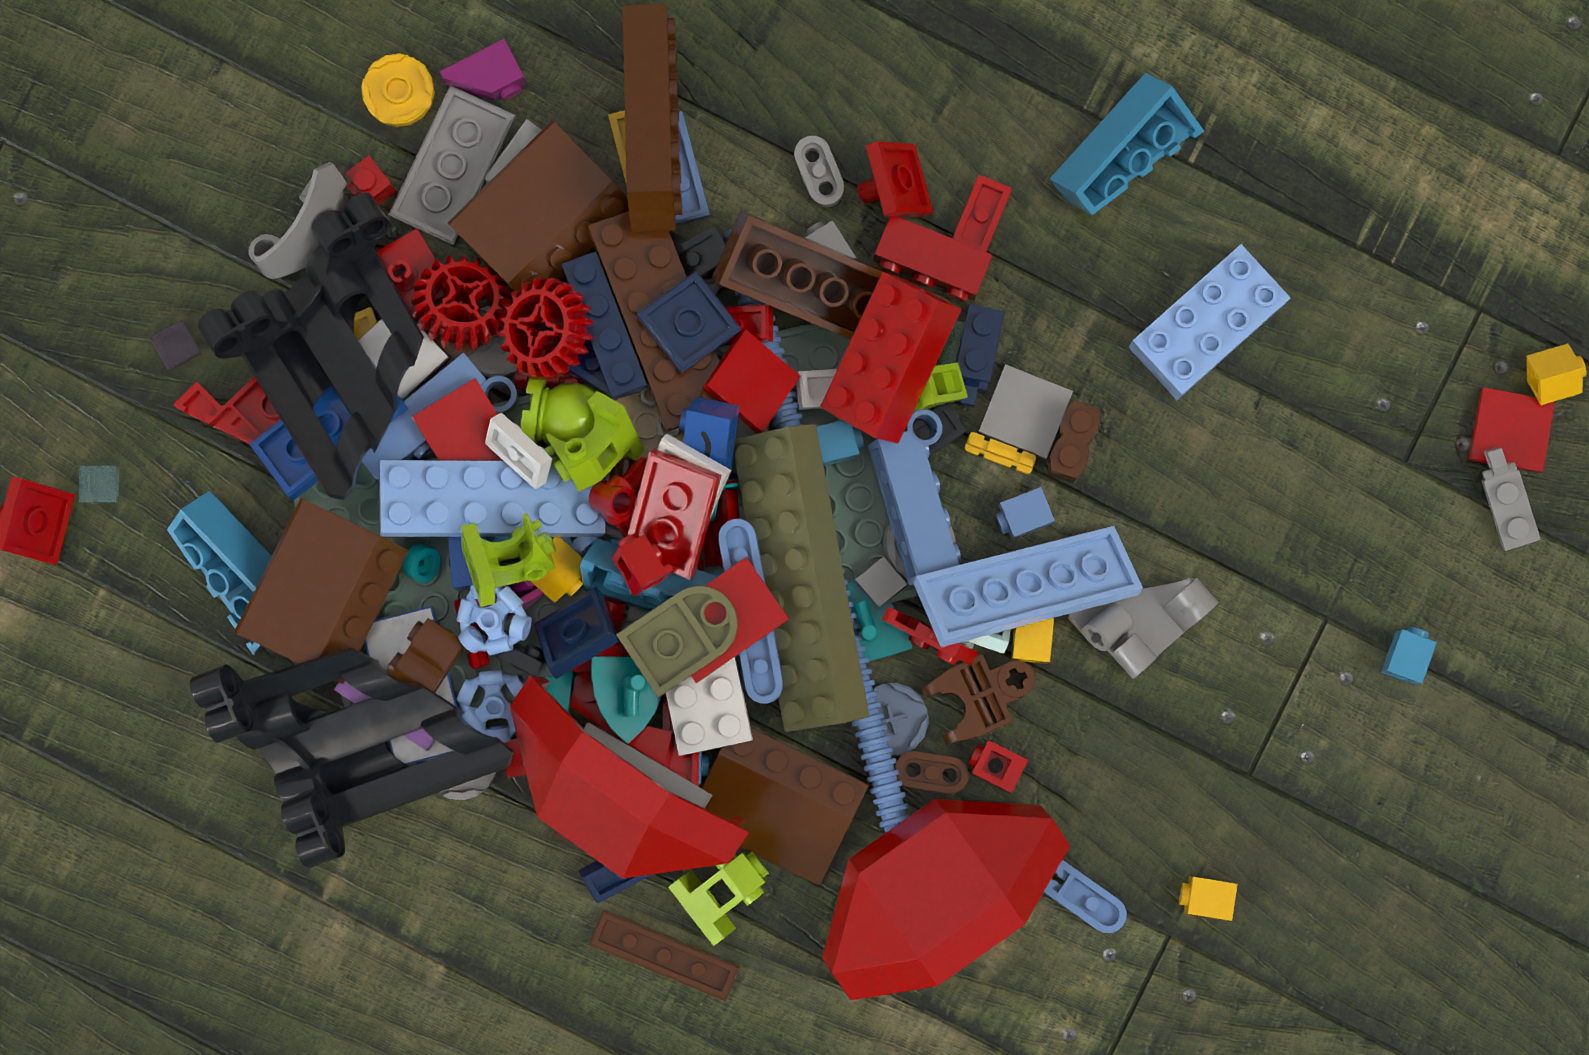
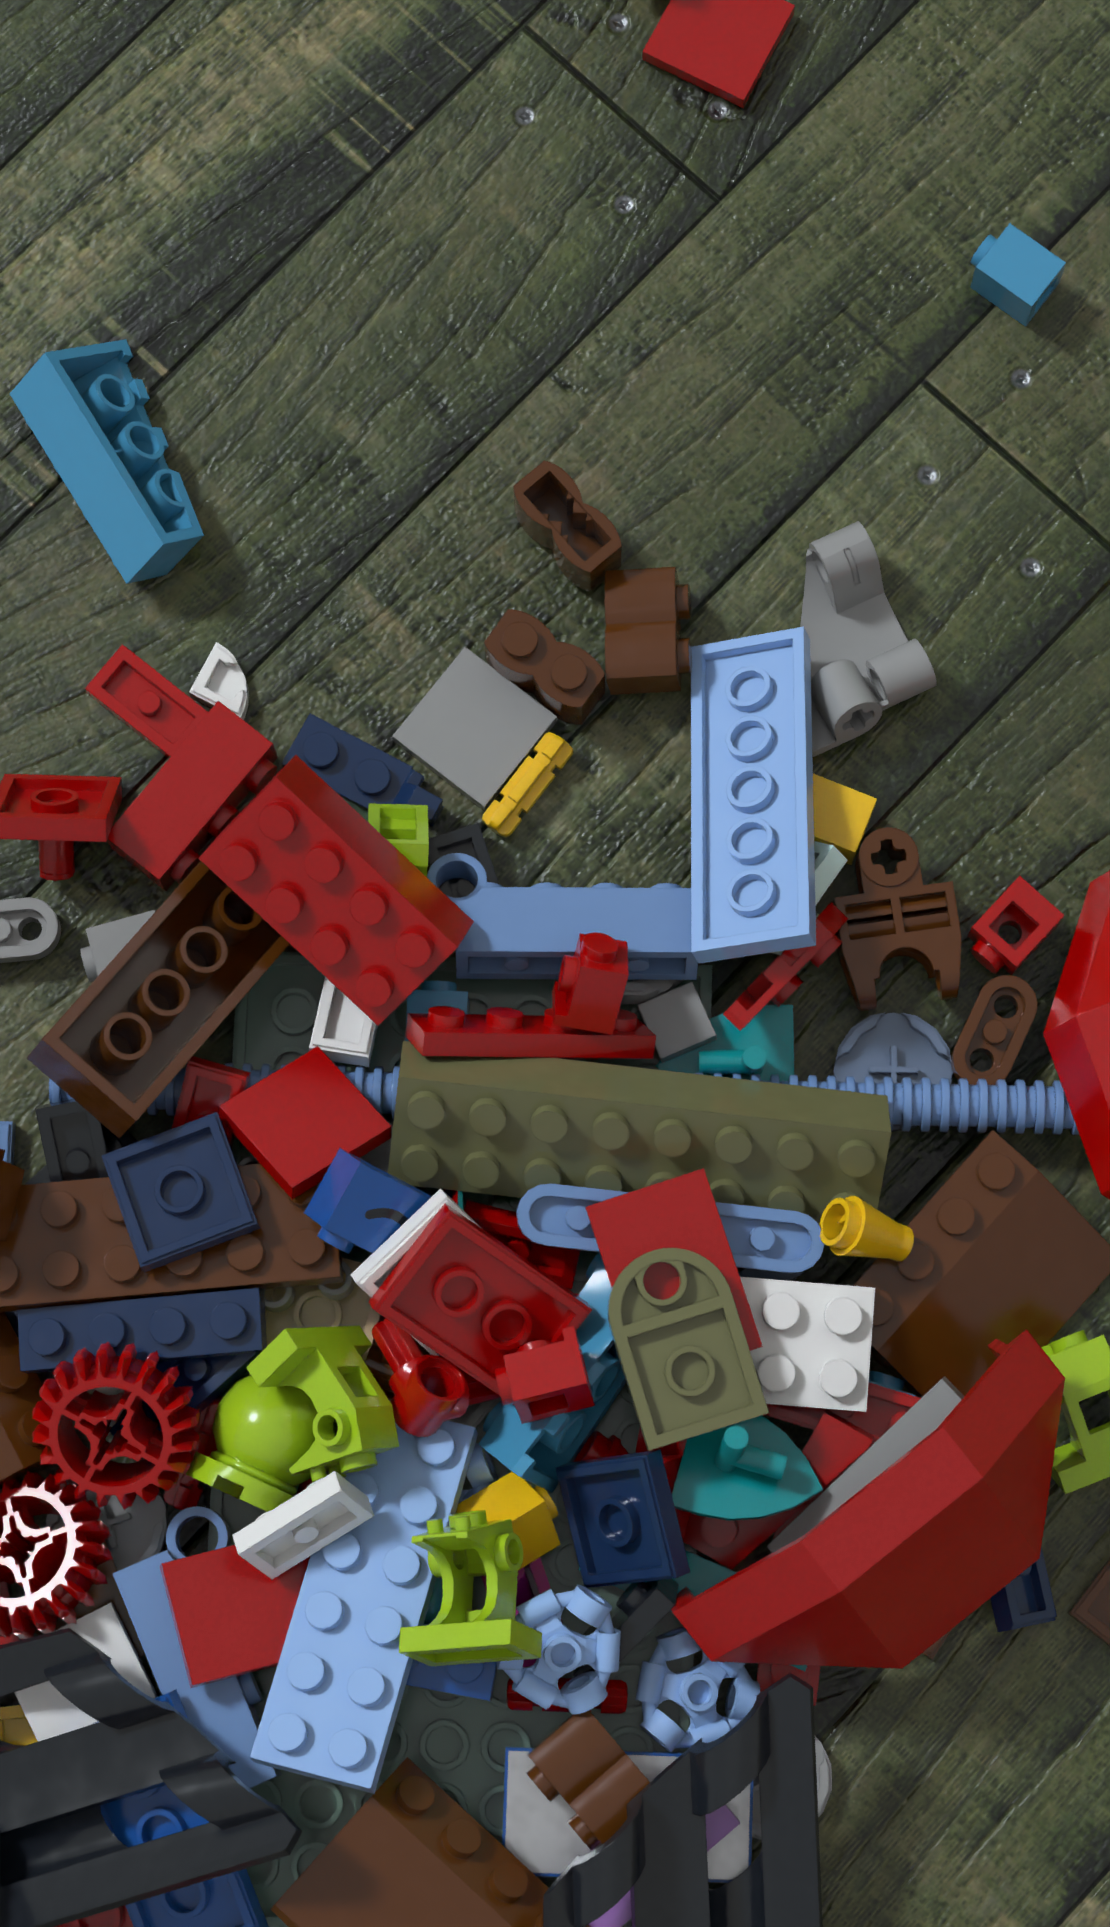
camera: 70 degrees left, 5 degrees down
teal tile [403,543,441,583] -> none
medium blue brick [995,487,1055,540] -> none
light blue brick [1128,244,1290,400] -> none
light grey hinge [1481,447,1541,551] -> none
none -> white tile [189,642,249,720]
none -> red plate [405,1006,656,1059]
none -> reddish brown brick [513,460,622,592]
none -> red brick [552,932,629,1035]
none -> reddish brown brick [605,567,692,695]
none -> yellow cone [819,1196,914,1262]

